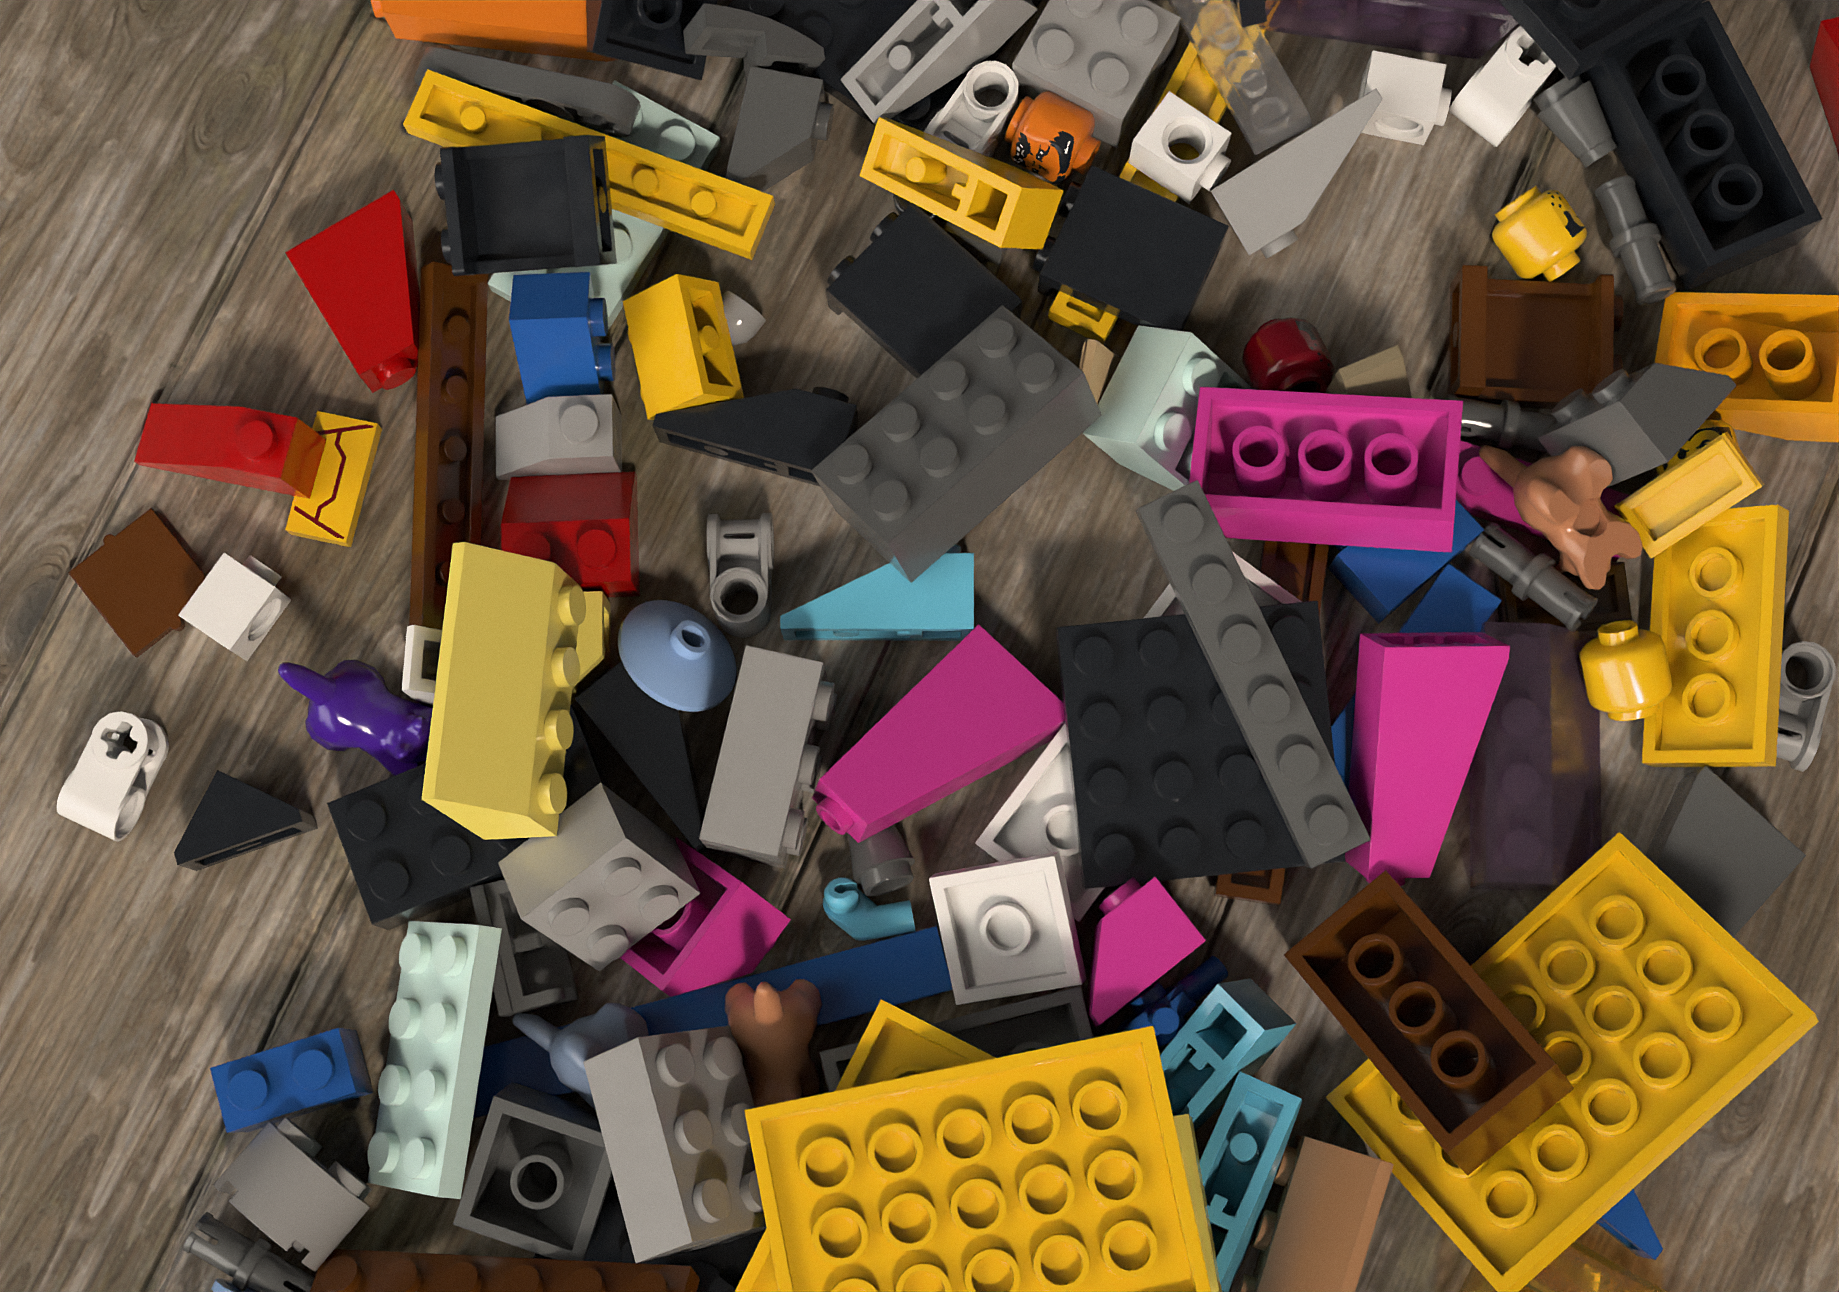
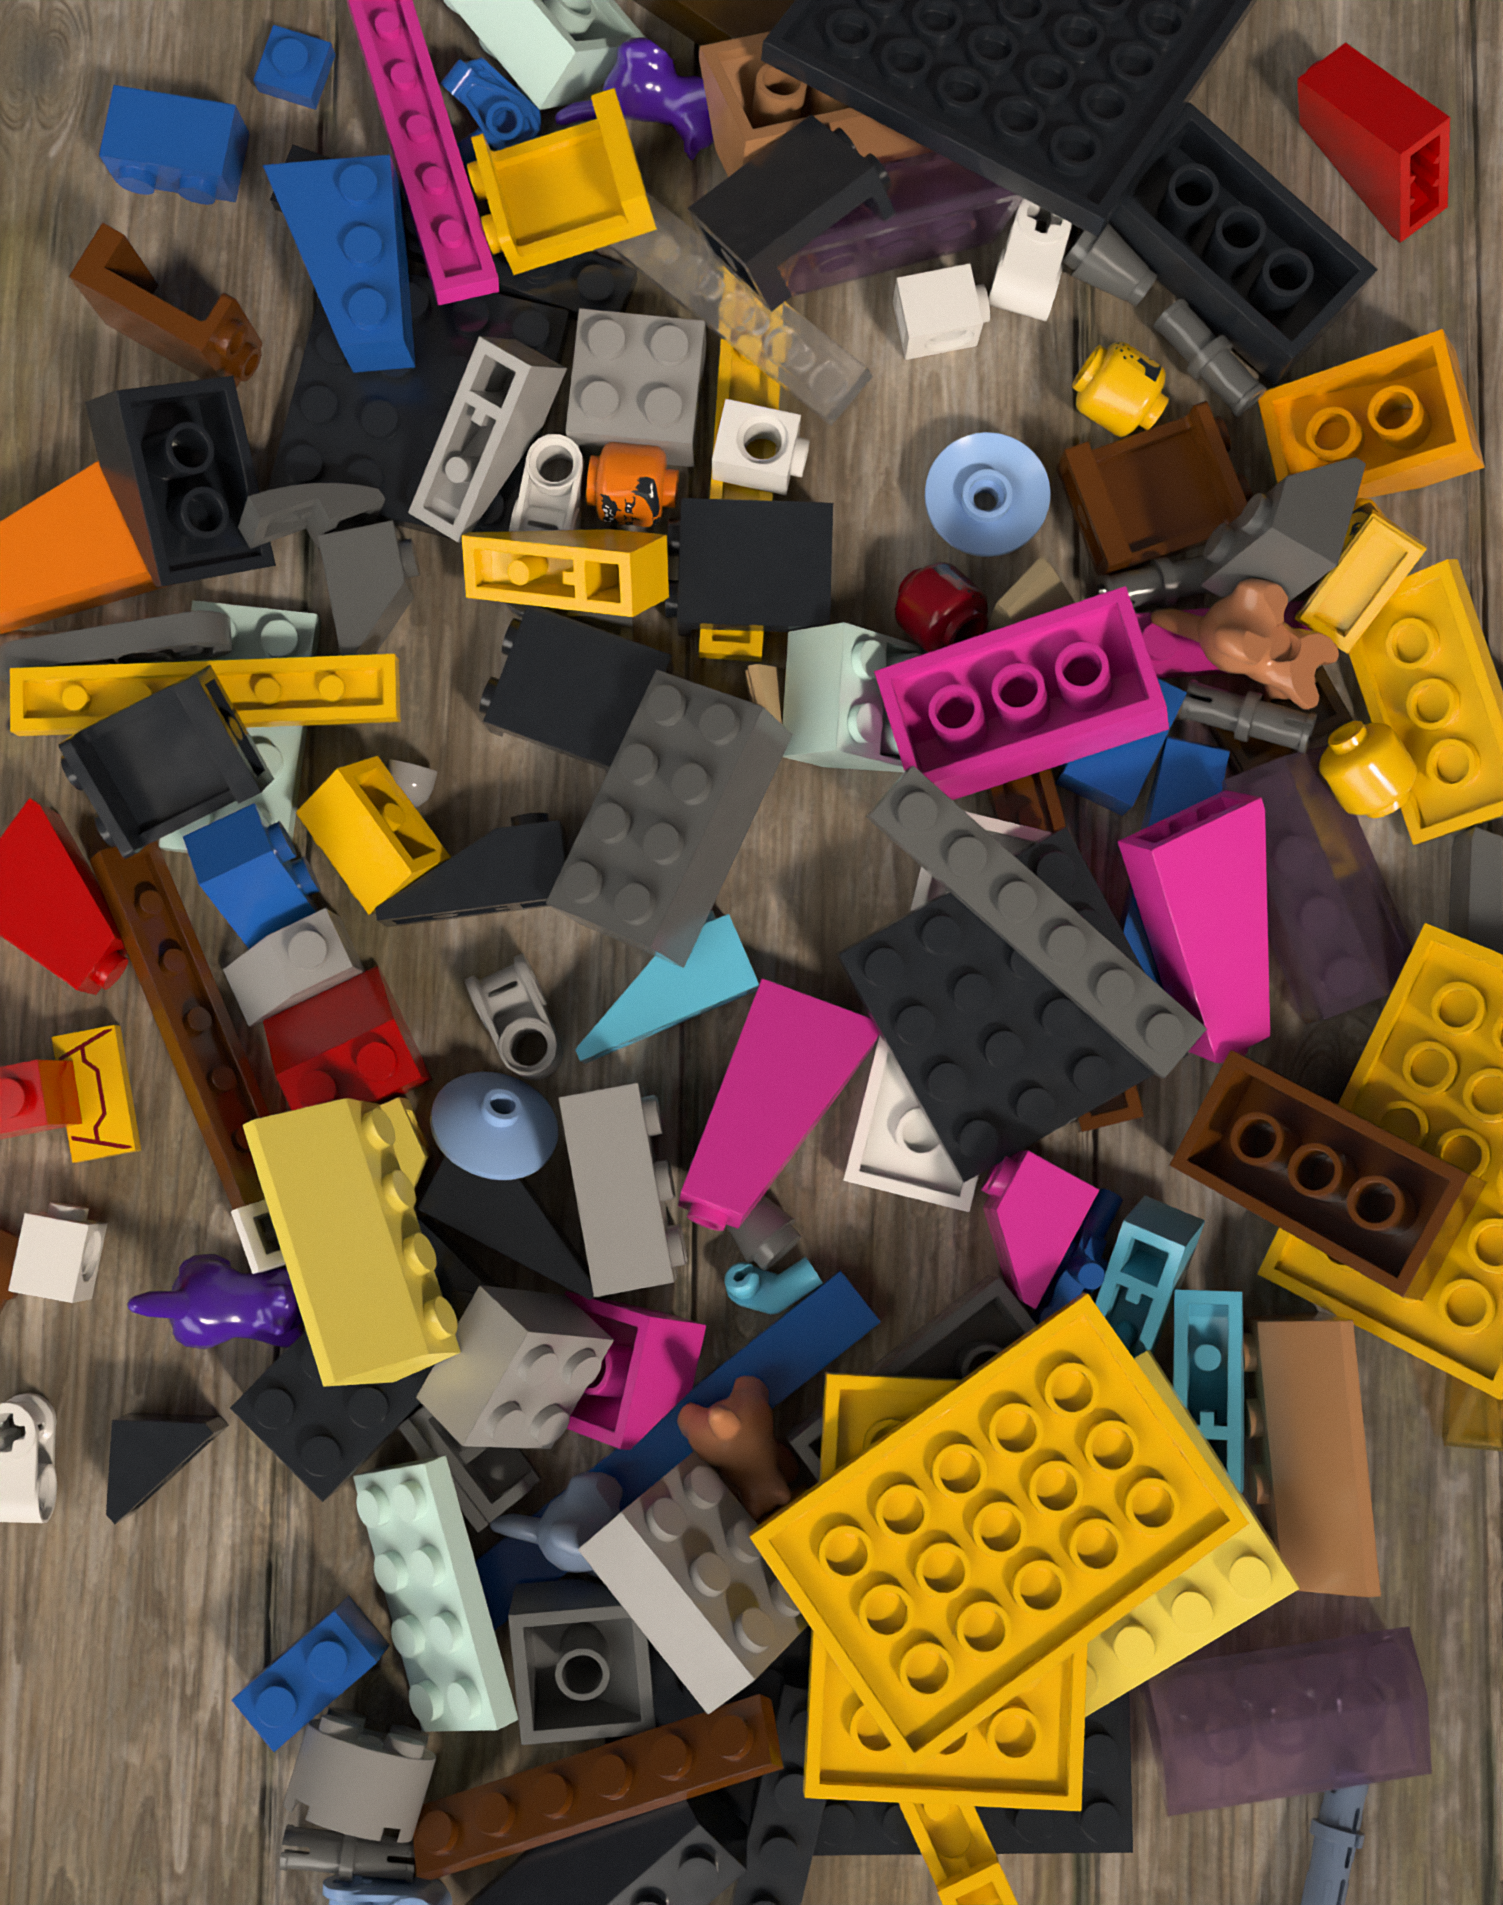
camera: 25 degrees left, 5 degrees up
white plate [929,851,1087,1005] -> none
light grey slope [1211,88,1382,259] -> none
none -> light blue dish [924,432,1050,557]

